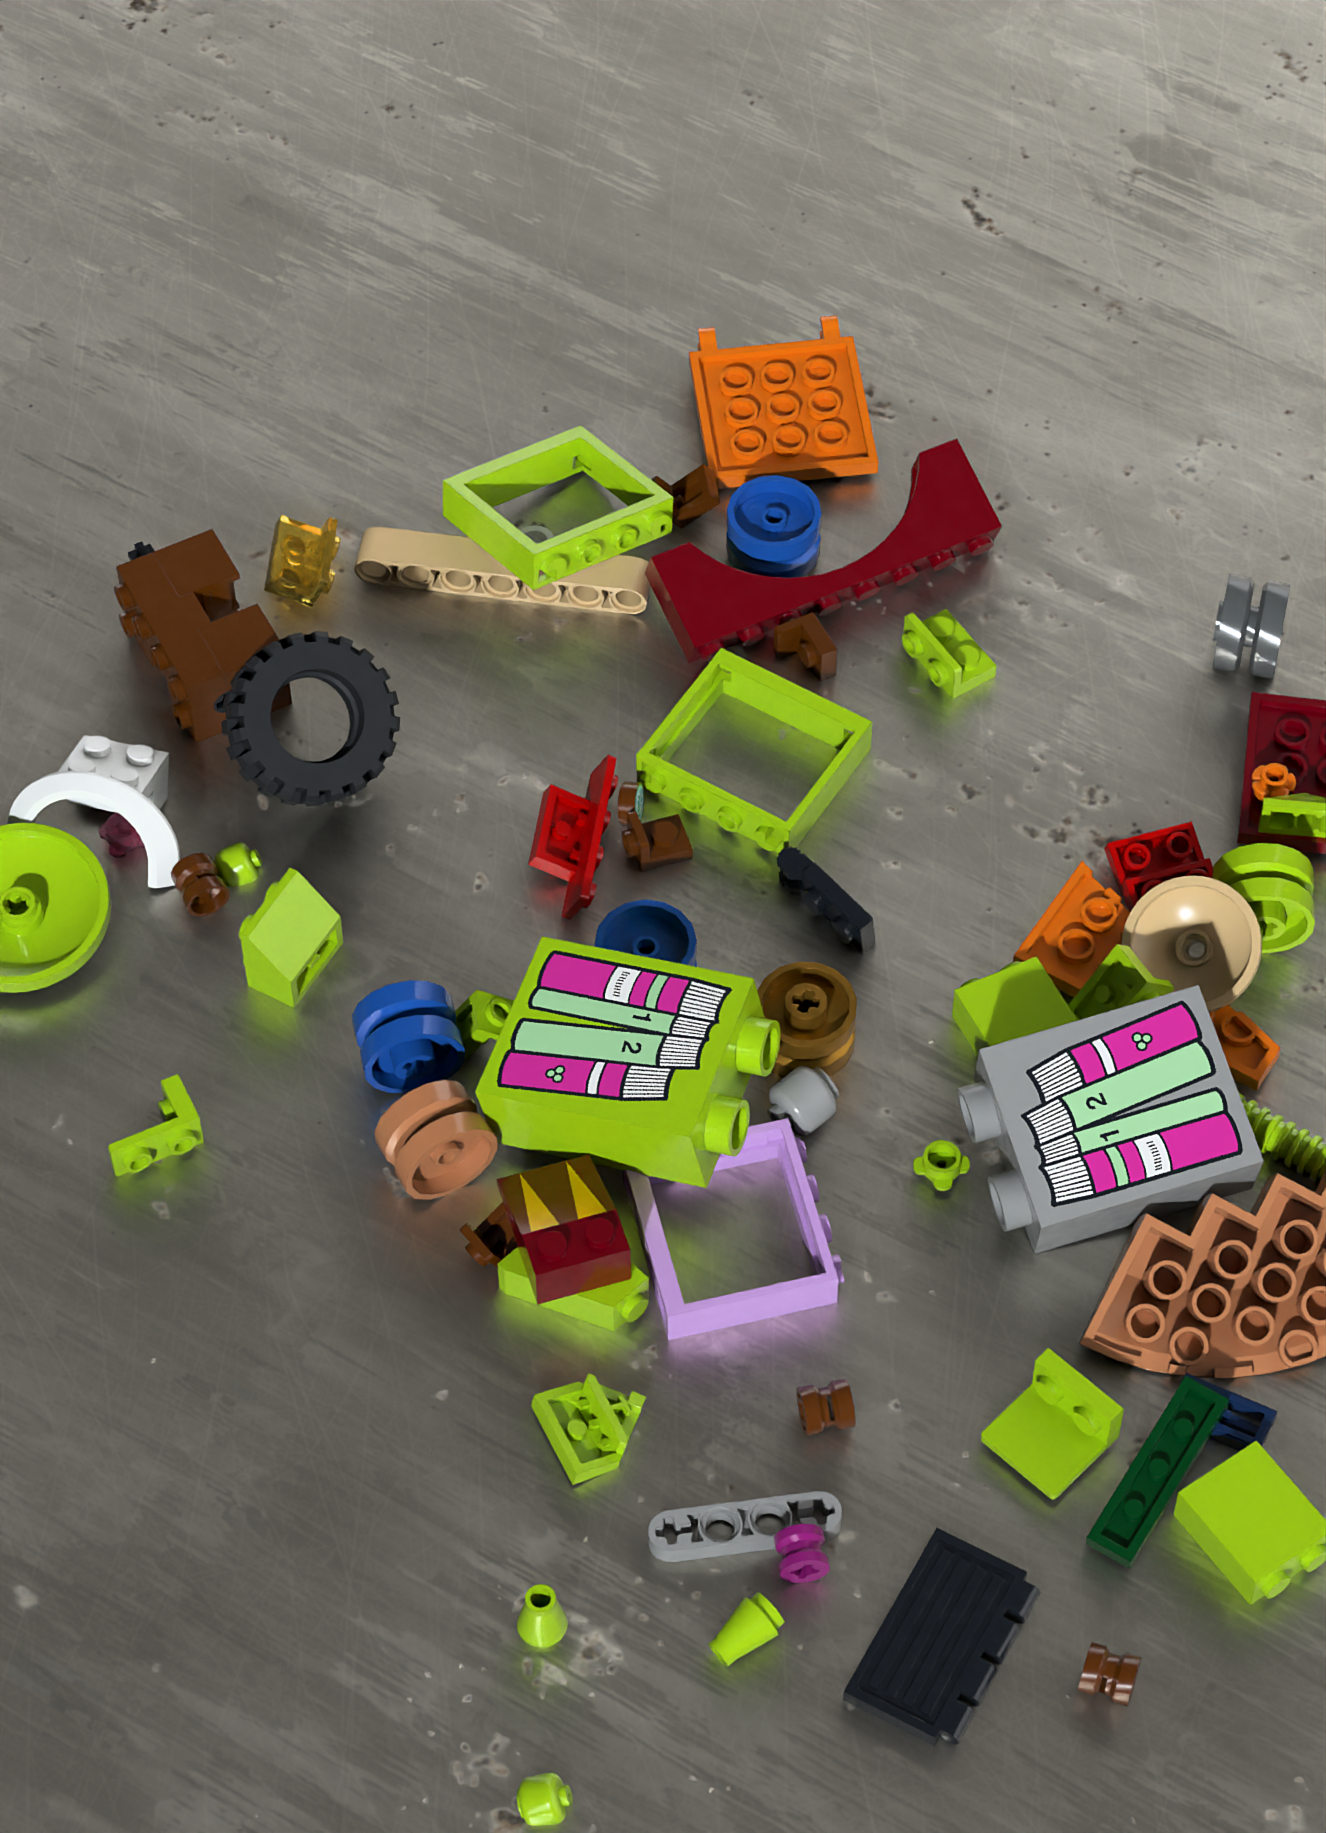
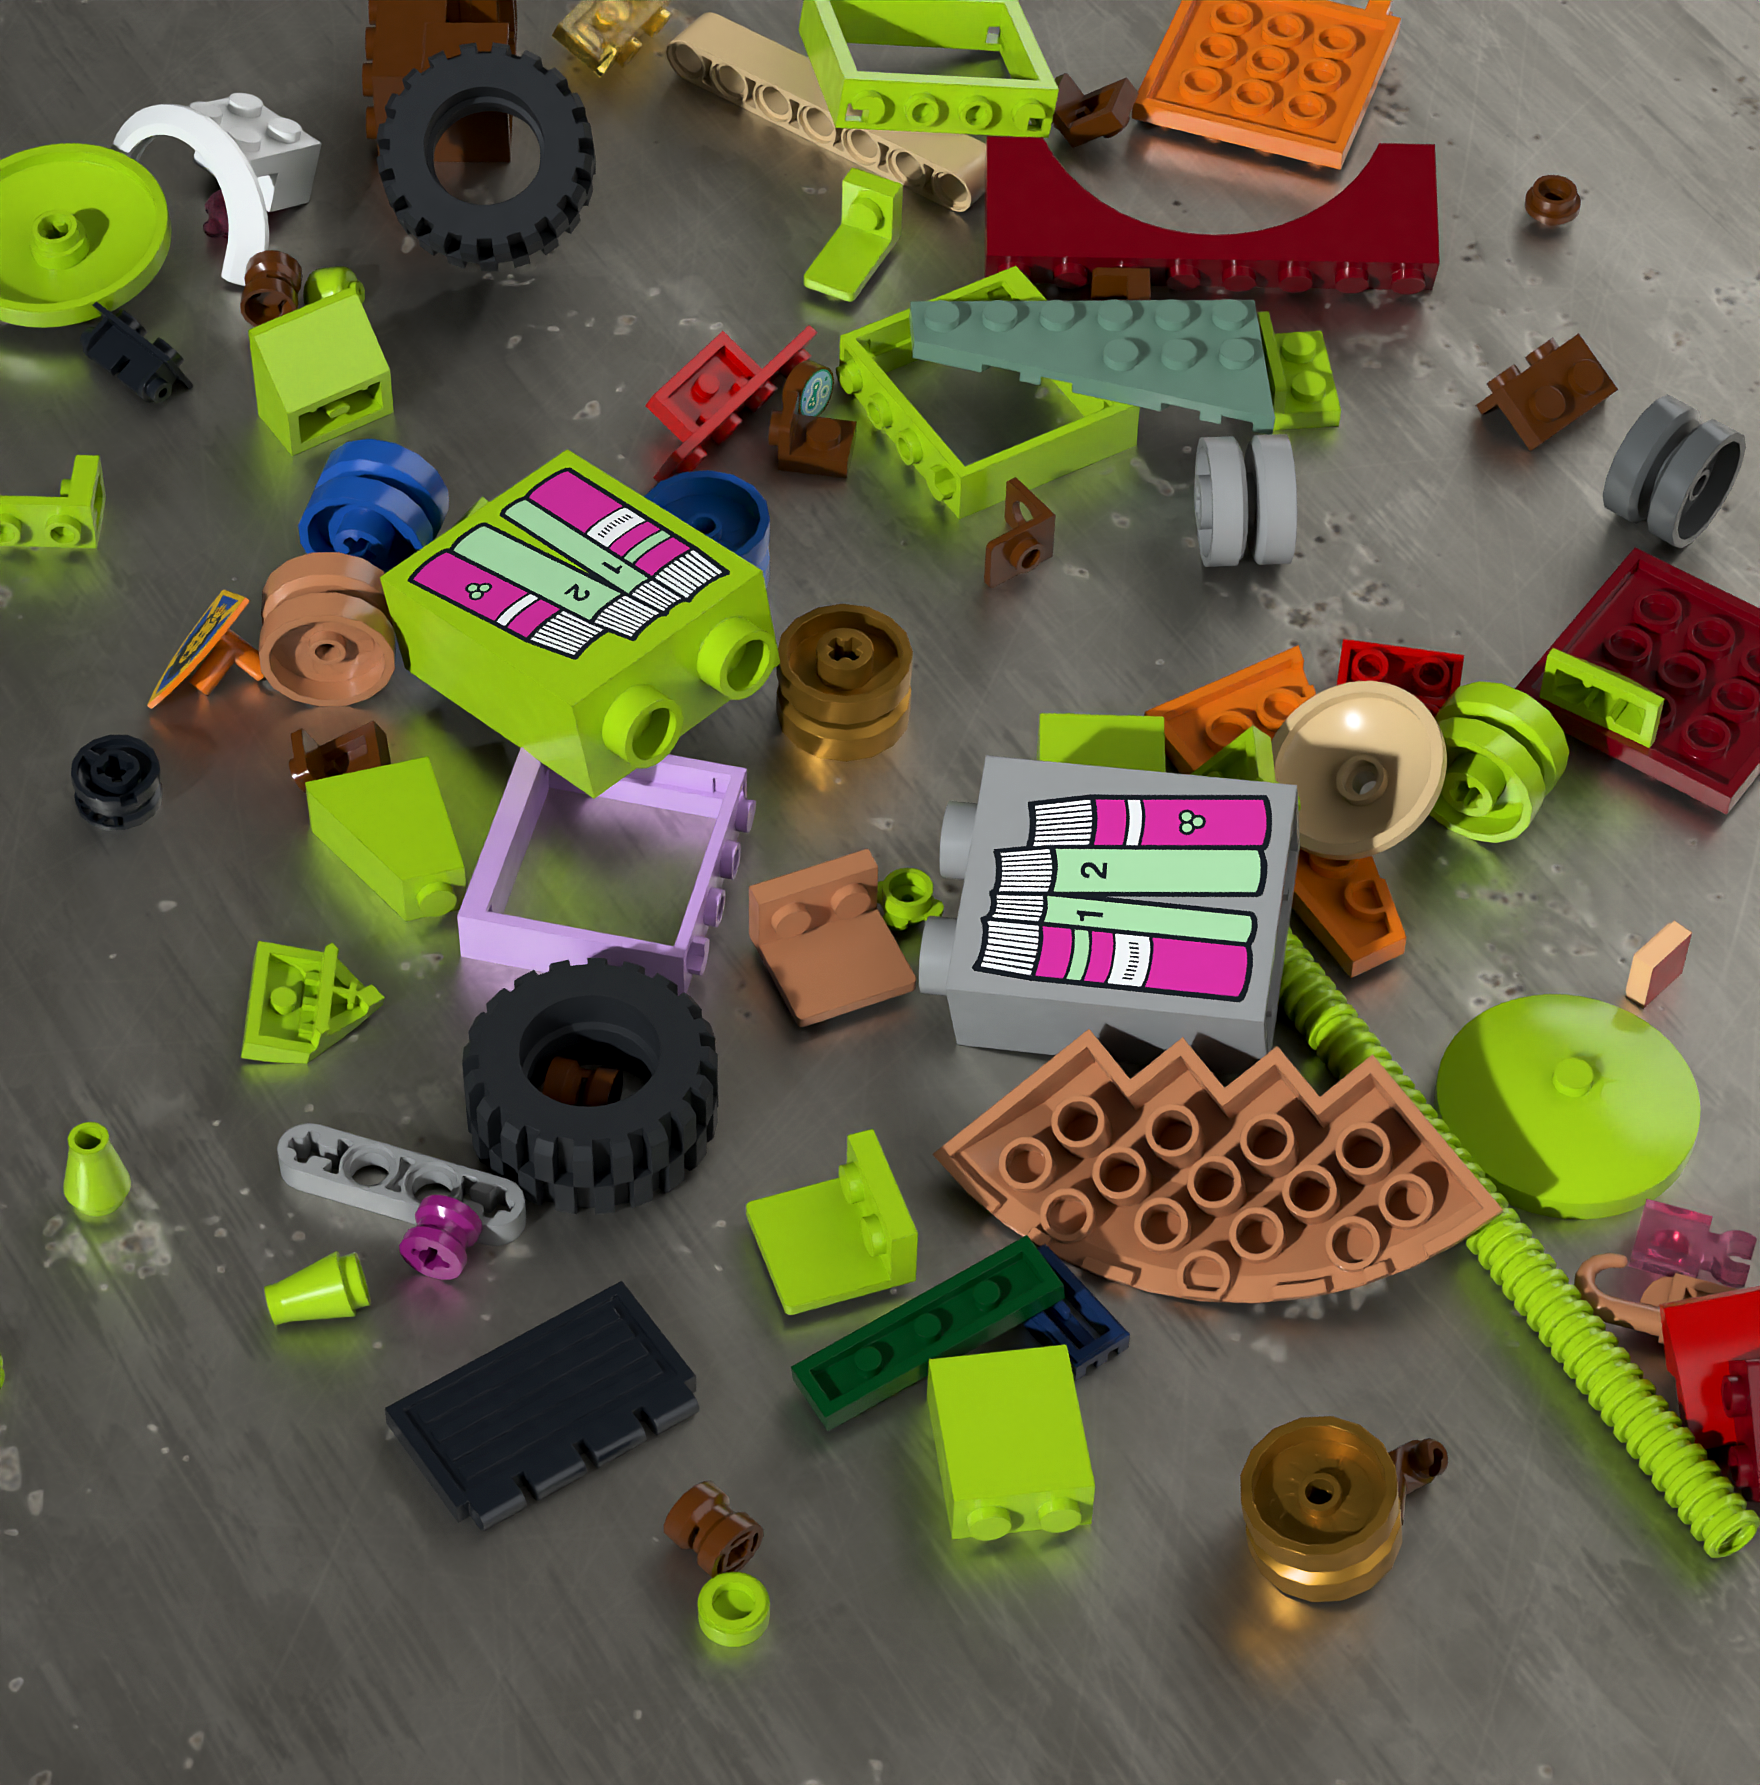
camera: 25 degrees right, 5 degrees down
dark red slope [496,1154,631,1305] -> none
blue wheel [726,475,822,578] -> none
light grey head [767,1065,839,1136] -> none
black hinge [776,846,875,953] -> none
orange plate [1252,763,1296,802] -> none
none -> black wheel [71,735,163,830]
none -> black hinge [80,301,194,403]
none -> shield [147,589,264,709]
none -> black tyre [462,958,718,1215]
none -> lime tile [698,1572,770,1647]
none -> nougat bracket [749,848,916,1027]
none -> lime bracket [804,167,903,302]
none -> sand green wing [909,299,1275,435]
none -> reddish brown bracket [984,477,1056,588]
none -> light grey wheel [1194,434,1298,567]
none -> reddish brown bracket [1475,333,1618,451]
none -> reddish brown plate [1524,175,1581,226]

